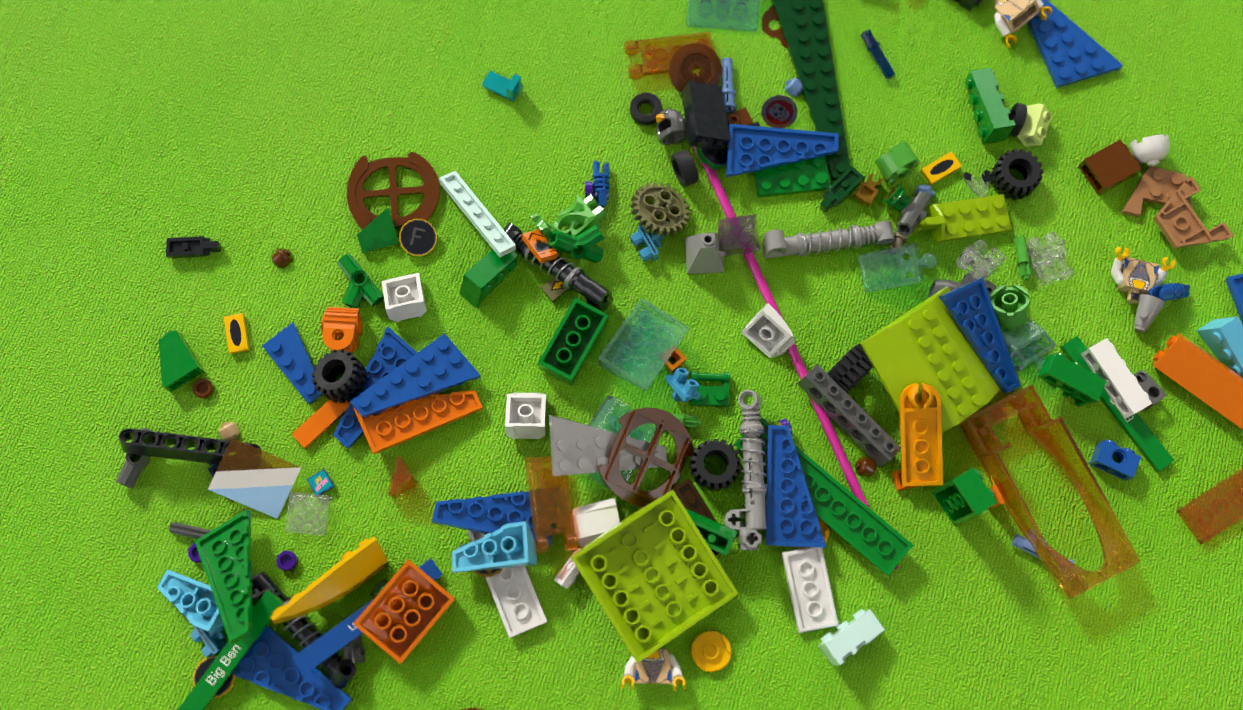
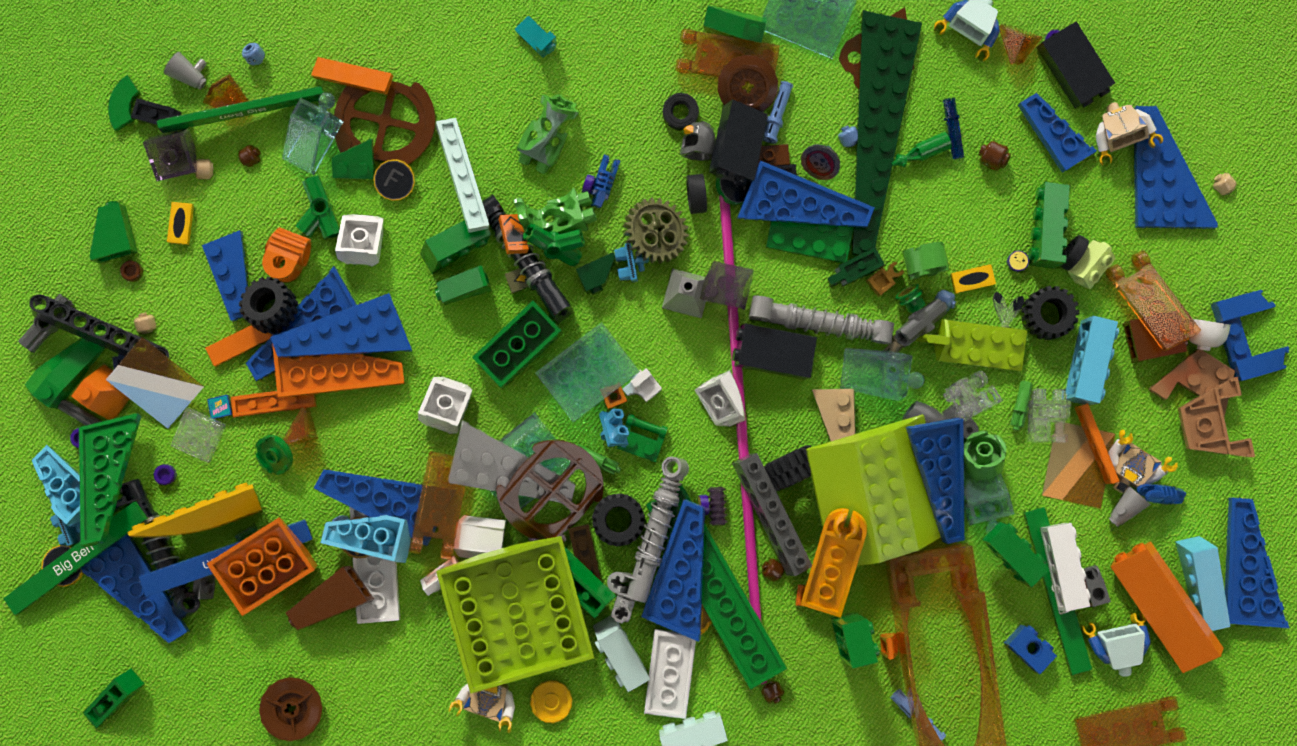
camera: 20 degrees right, 10 degrees up
none -> green wedge [25,333,105,409]
none -> orange slope [71,364,130,420]
none -> green tile [108,75,140,131]
none -> slope [143,128,197,181]
none -> green tile [157,86,325,133]
none -> light grey piece [163,52,207,90]
none -> tan piece [193,159,213,179]
none -> clear orange slope [203,74,249,108]
none -> orange tile [231,391,317,418]
none -> medium blue piece [242,43,265,65]
none -> green tile [255,435,293,475]
none -> clear light blue slope [282,92,343,175]
none -> reddish brown slope [286,565,374,630]
none -> orange tile [311,57,394,95]
none -> green slope [435,265,492,305]
none -> bright green hips [516,94,579,174]
none -> dark green slope [576,252,616,295]
none -> light aqua wedge [593,616,650,692]
none -> white brick [622,368,662,403]
none -> green slope [703,5,767,43]
none -> piece [707,487,728,525]
none -> black brick [732,323,817,380]
none -> reddish brown piece [761,681,784,704]
none -> tan wing [812,389,856,441]
none -> green wheel [892,132,952,167]
none -> reddish brown head [978,141,1011,171]
none -> light yellow tile [1007,251,1029,272]
none -> blue wing [1018,93,1097,173]
none -> clear orange sticker [1042,421,1115,508]
none -> medium azure brick [1063,316,1119,405]
none -> orange tile [1075,403,1119,484]
none -> light aqua torso [1081,612,1151,676]
none -> clear orange hinge [1106,250,1201,352]
none -> blue wedge [1211,290,1289,382]
none -> tan piece [1213,173,1236,195]

